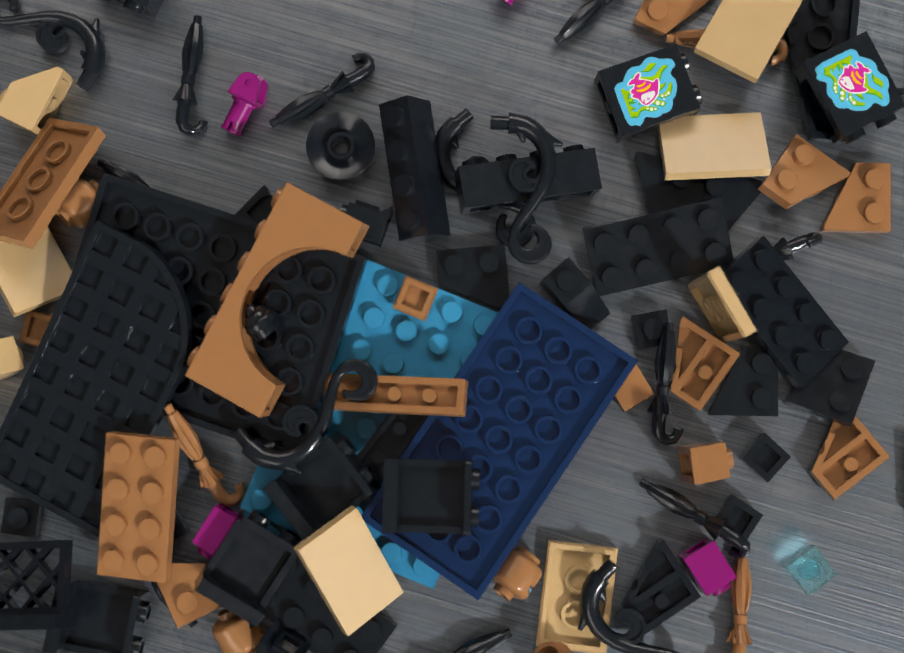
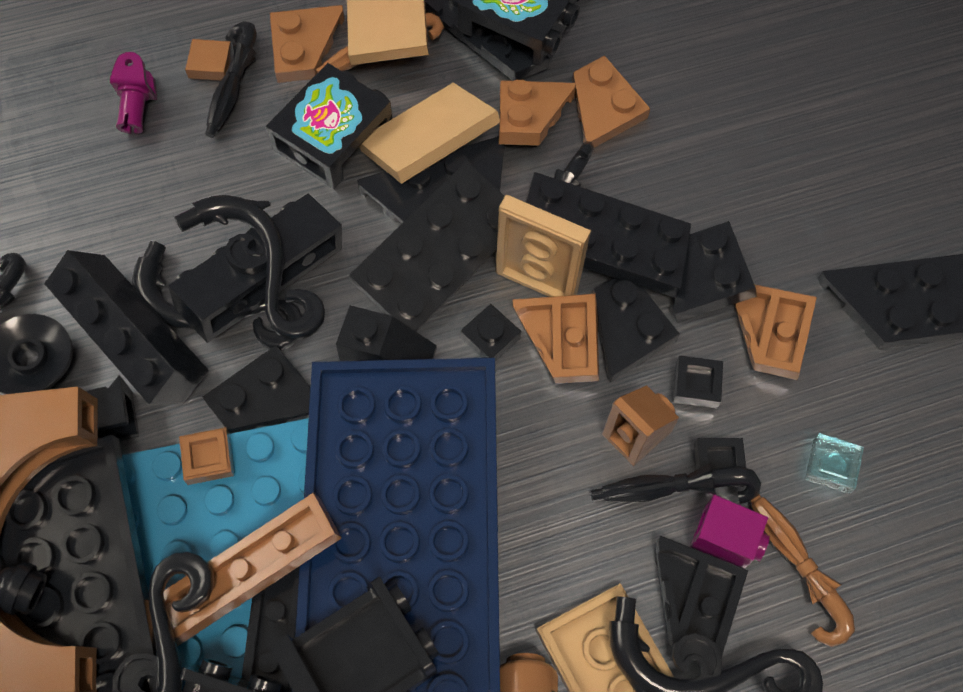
camera: 40 degrees left, 20 degrees down
medium nougat tile [614,364,654,412] -> none
black piece [647,322,684,446] -> none

